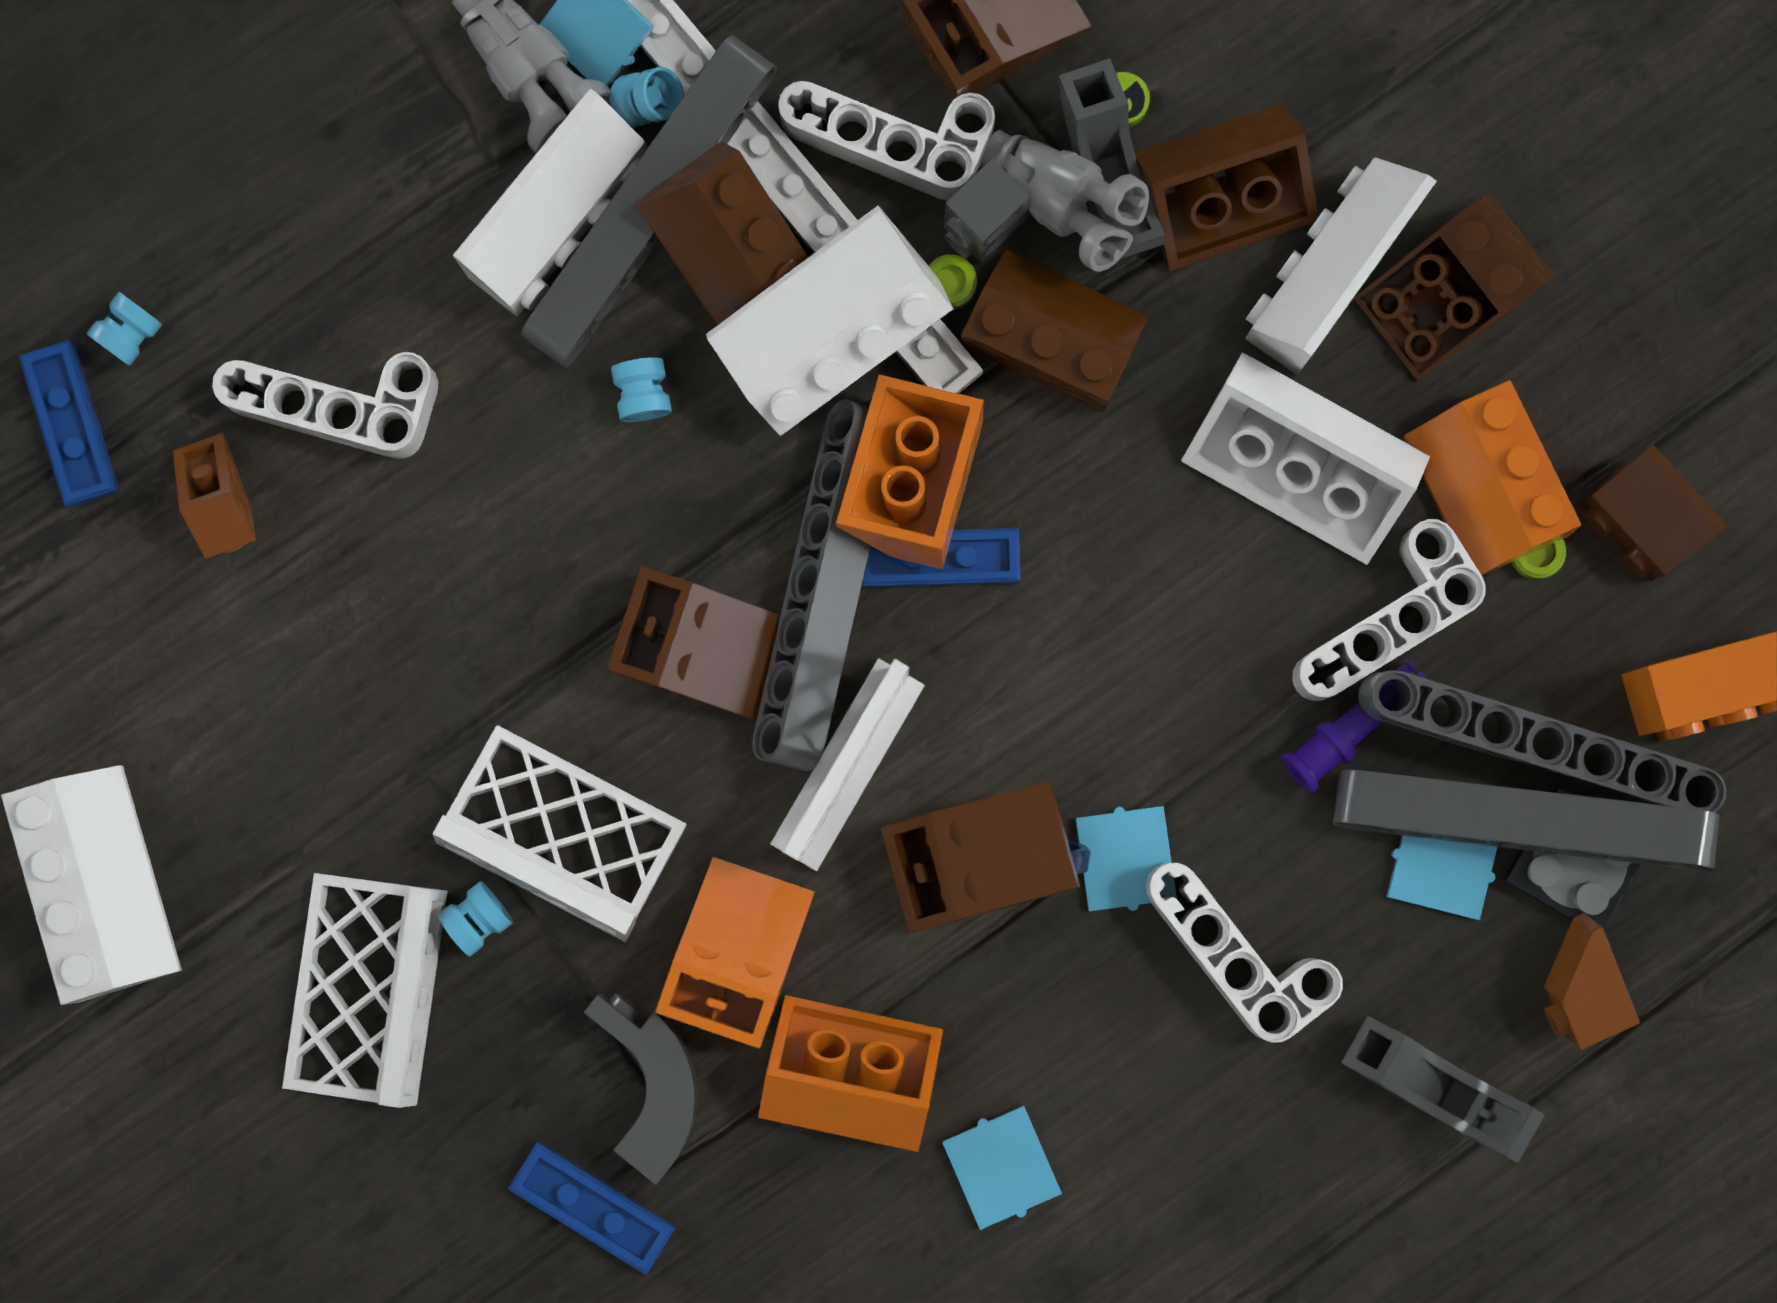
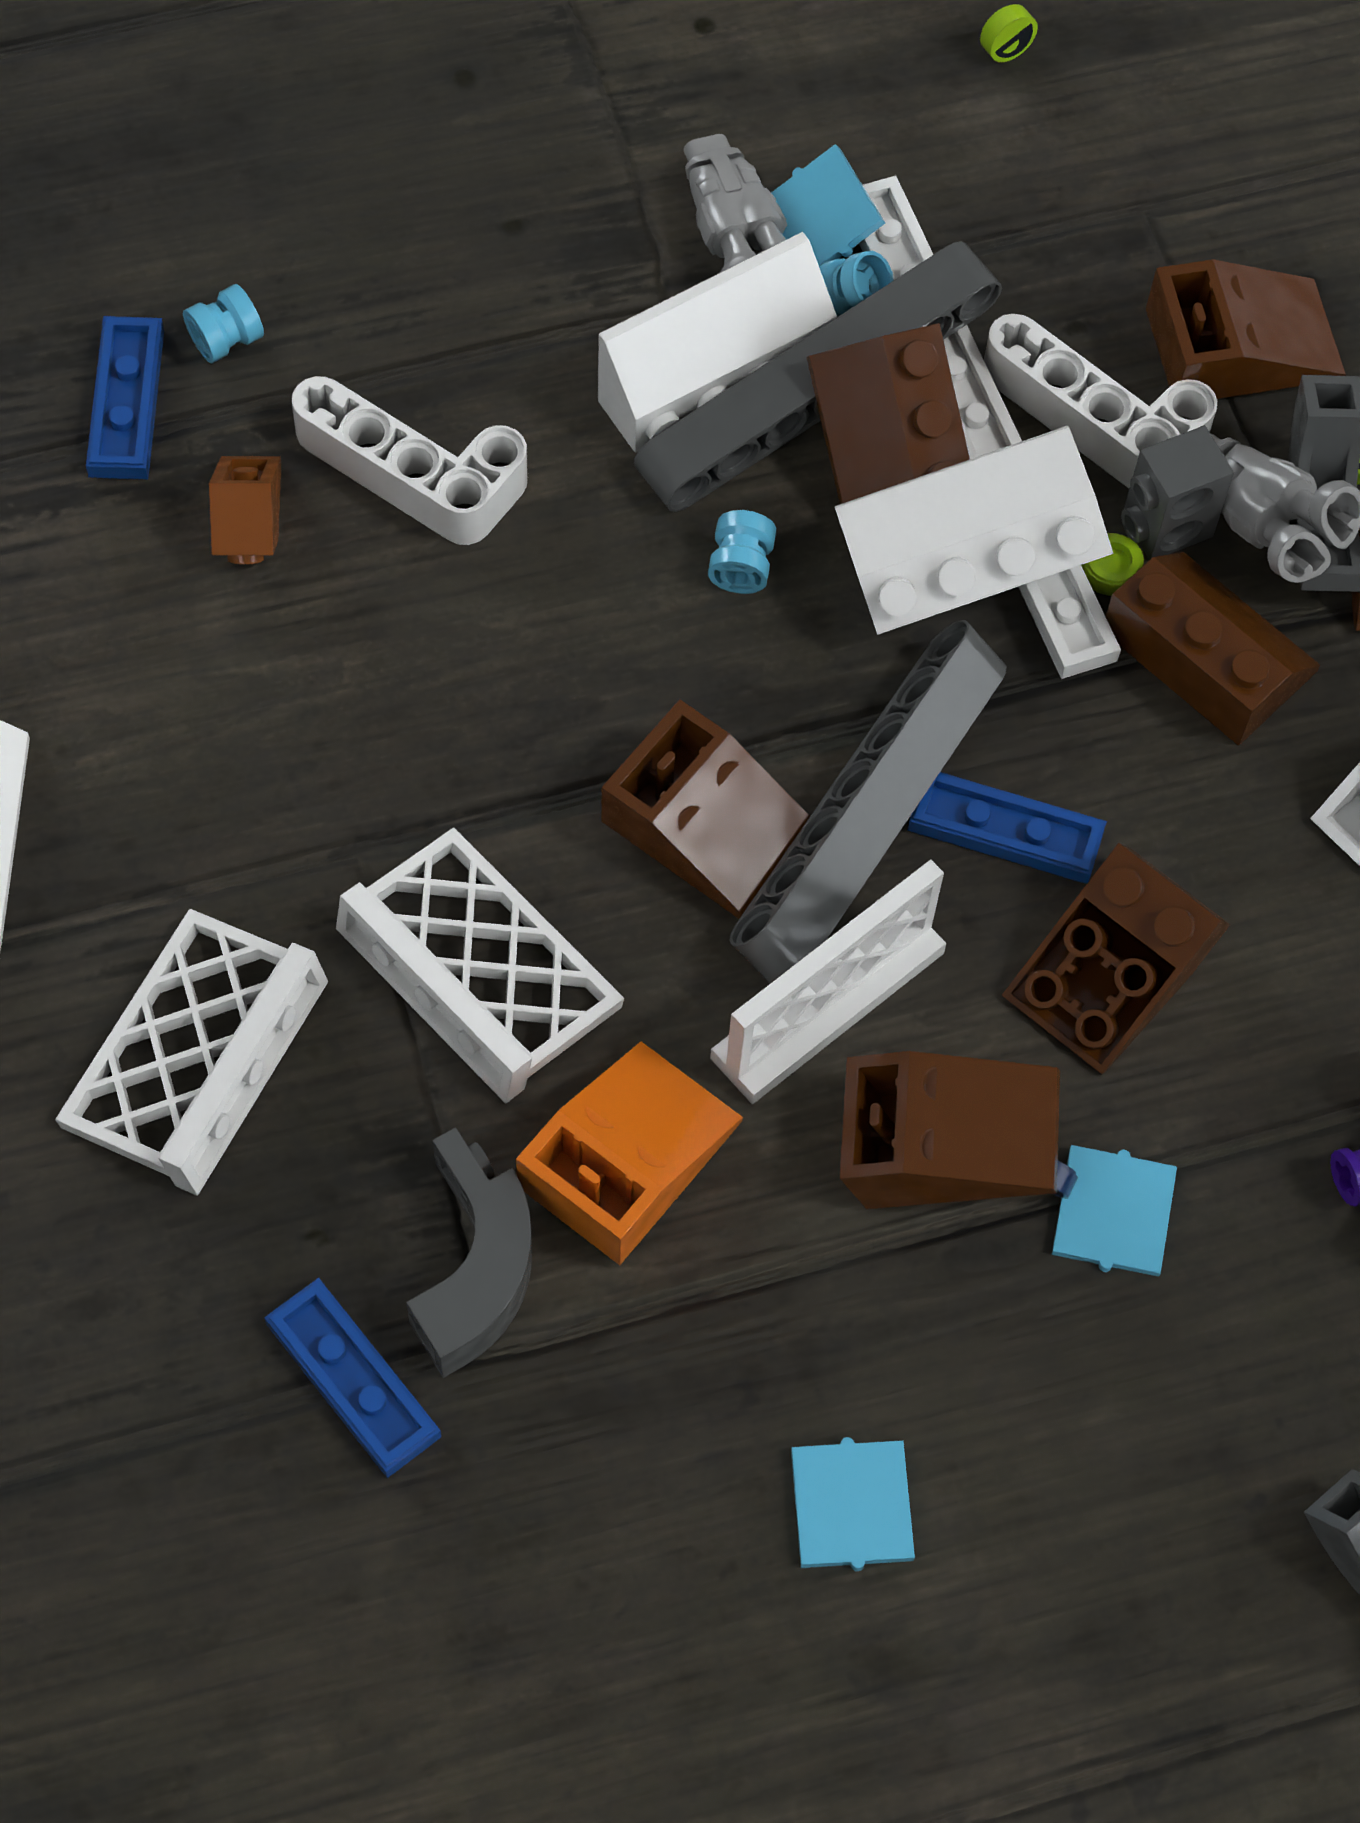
camera: 15 degrees right, 20 degrees down
medium azure wheel [437,881,513,957] -> none
orange slope [758,995,943,1152] -> none
orange slope [836,375,984,569] -> none
white beam [1145,863,1343,1043] -> none
none -> reddish brown slope [1002,843,1230,1074]

